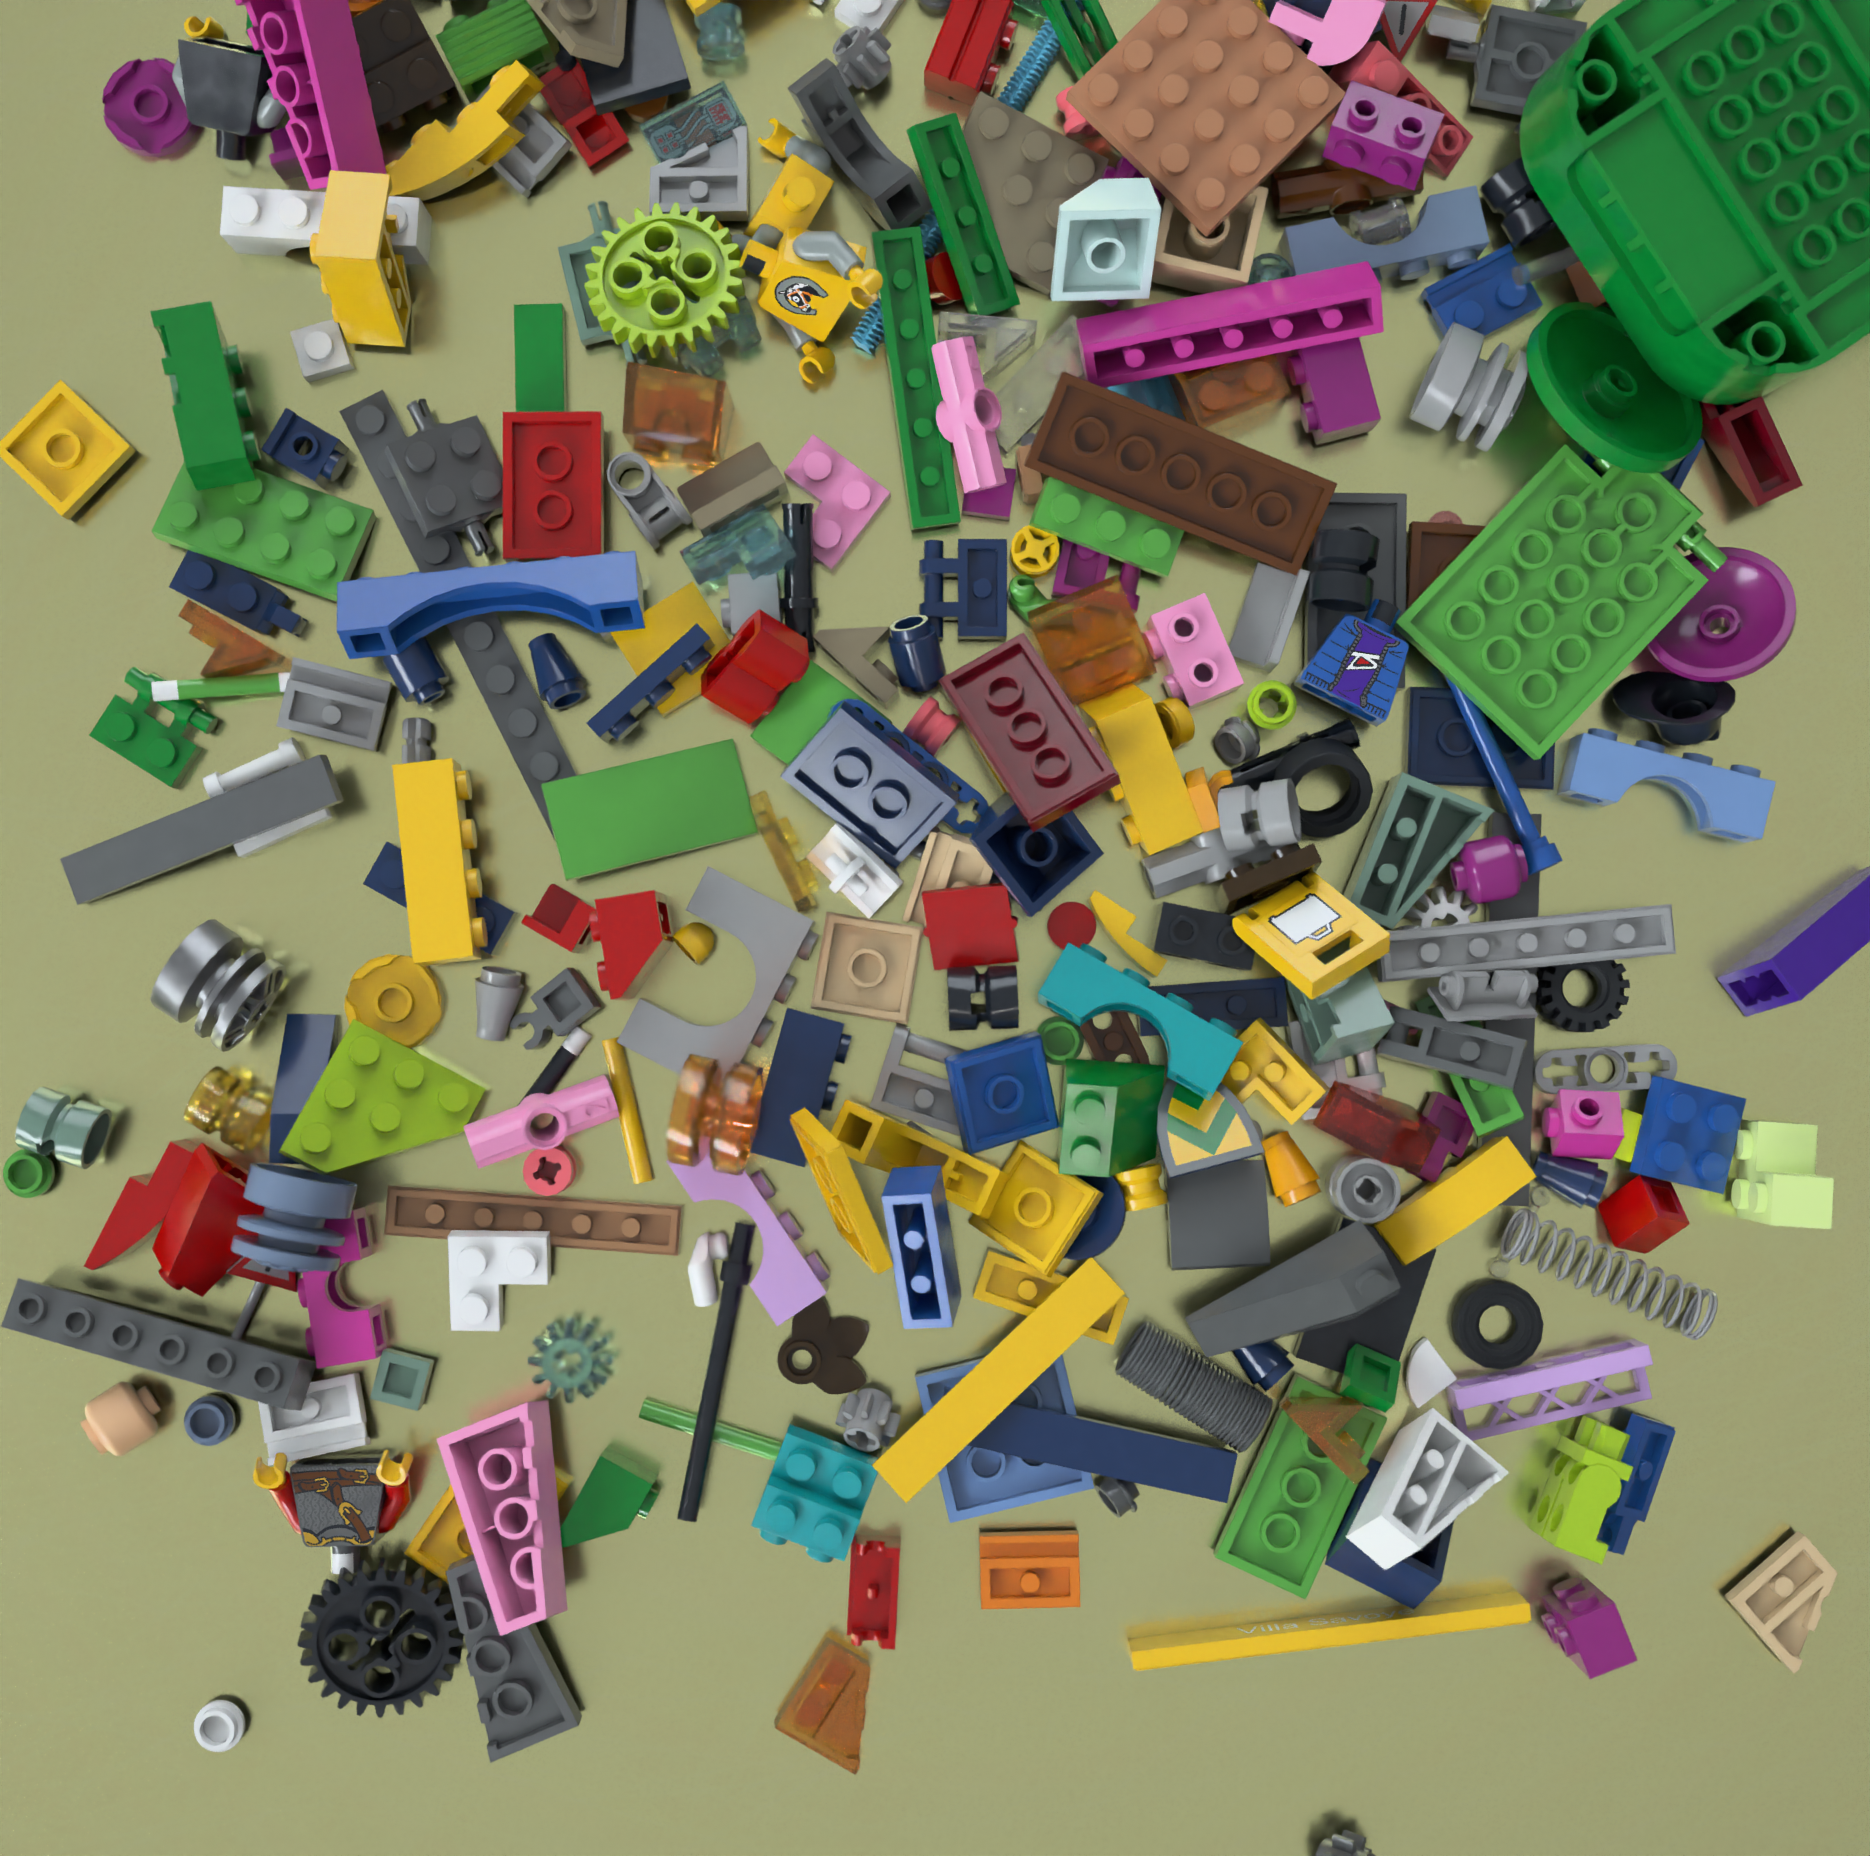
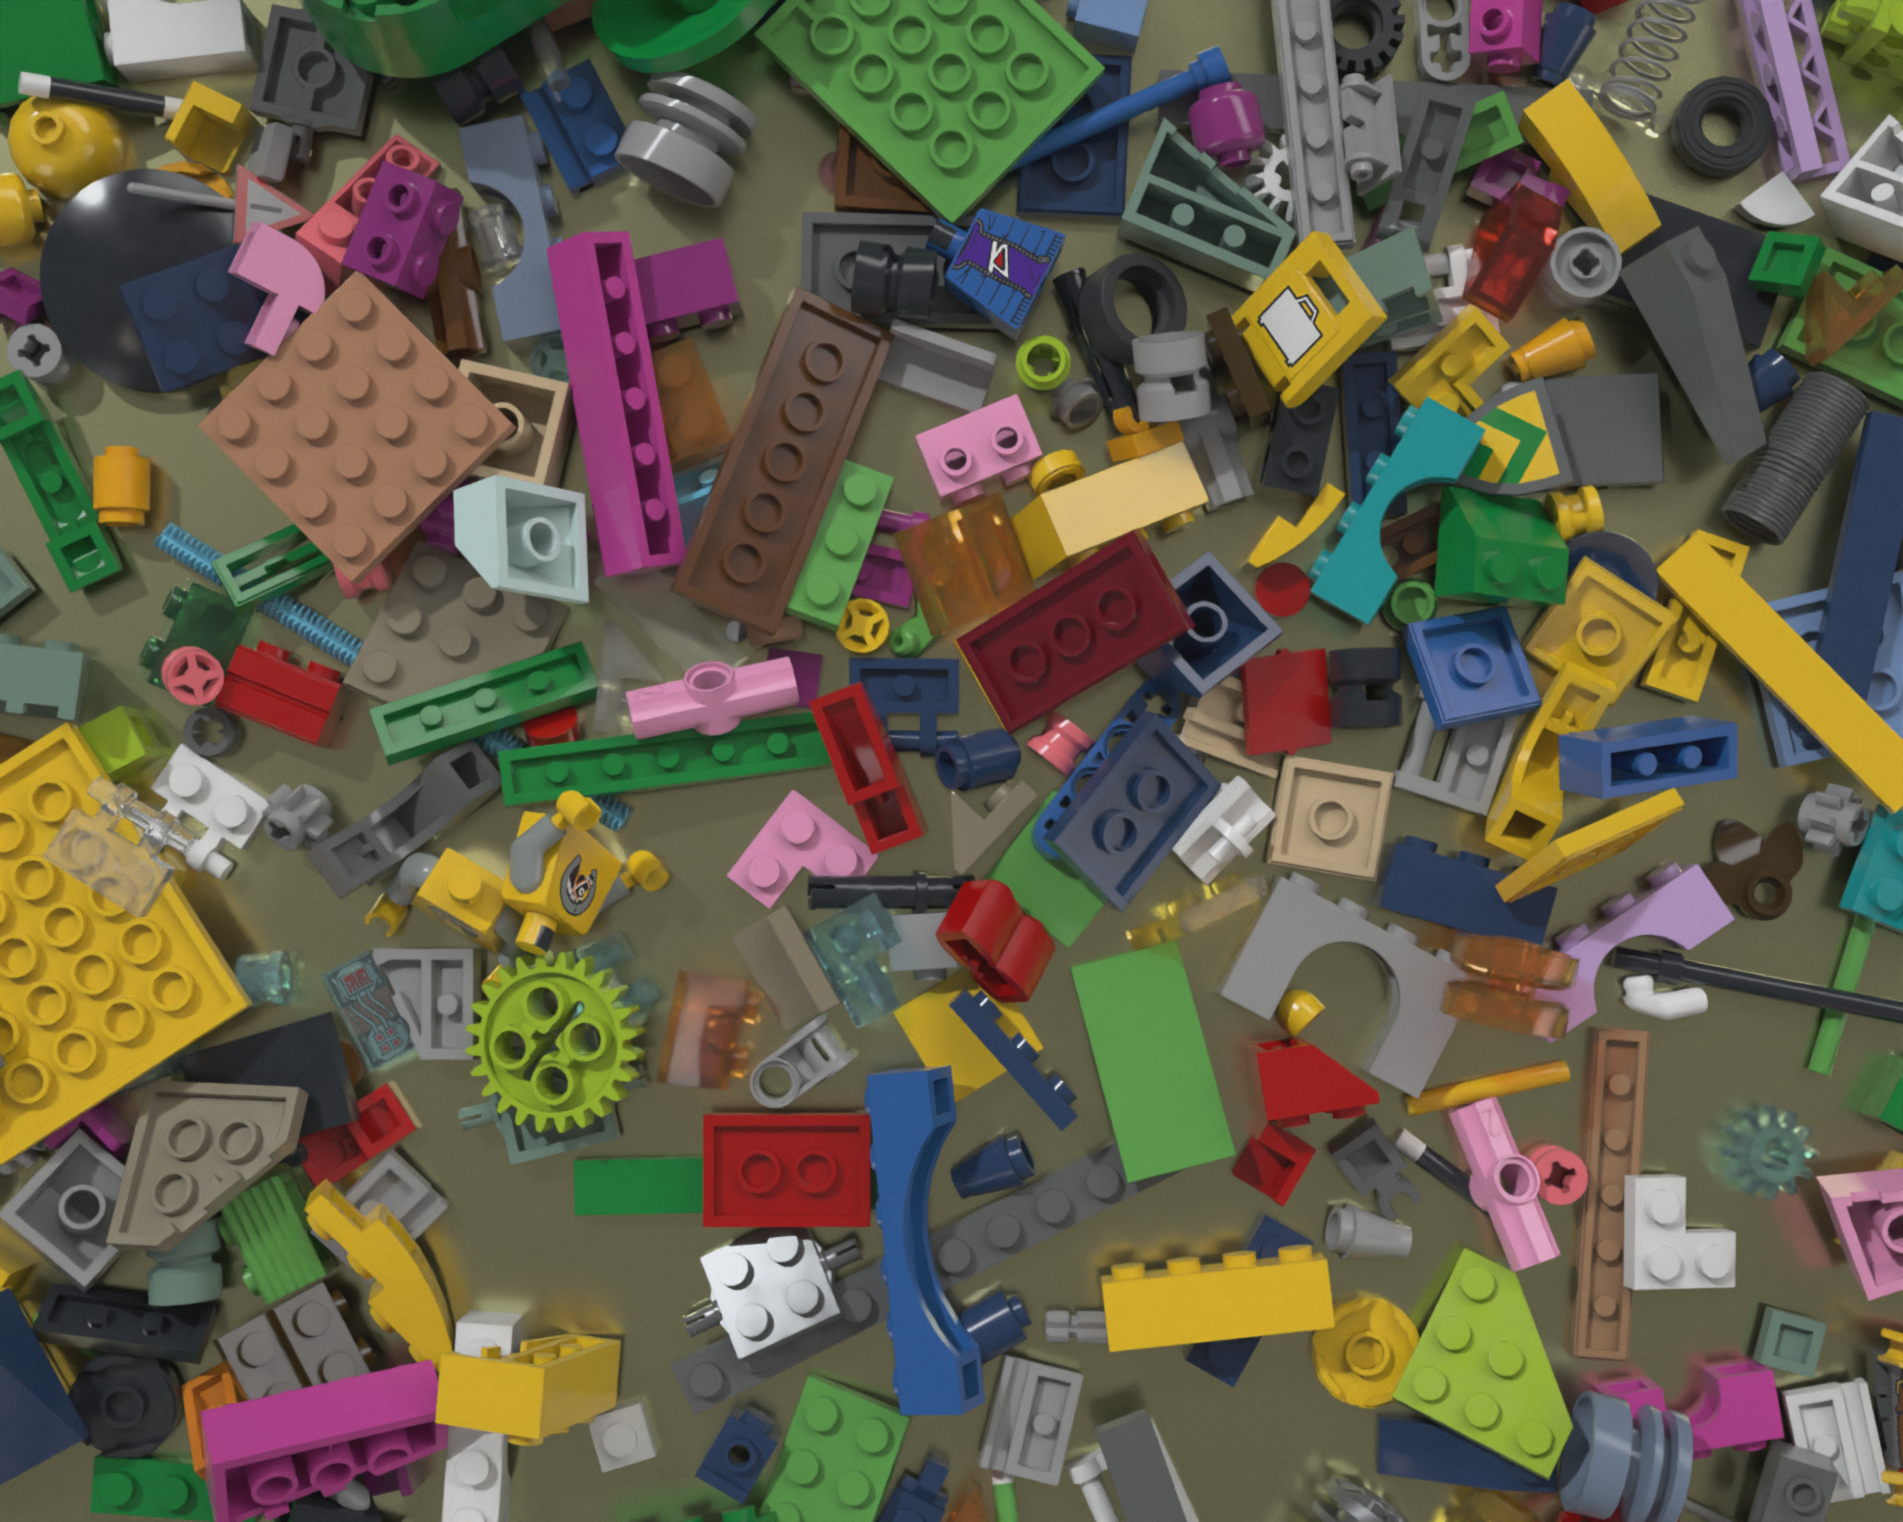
camera: 90 degrees left, 0 degrees up
none -> red slope [808,682,929,855]

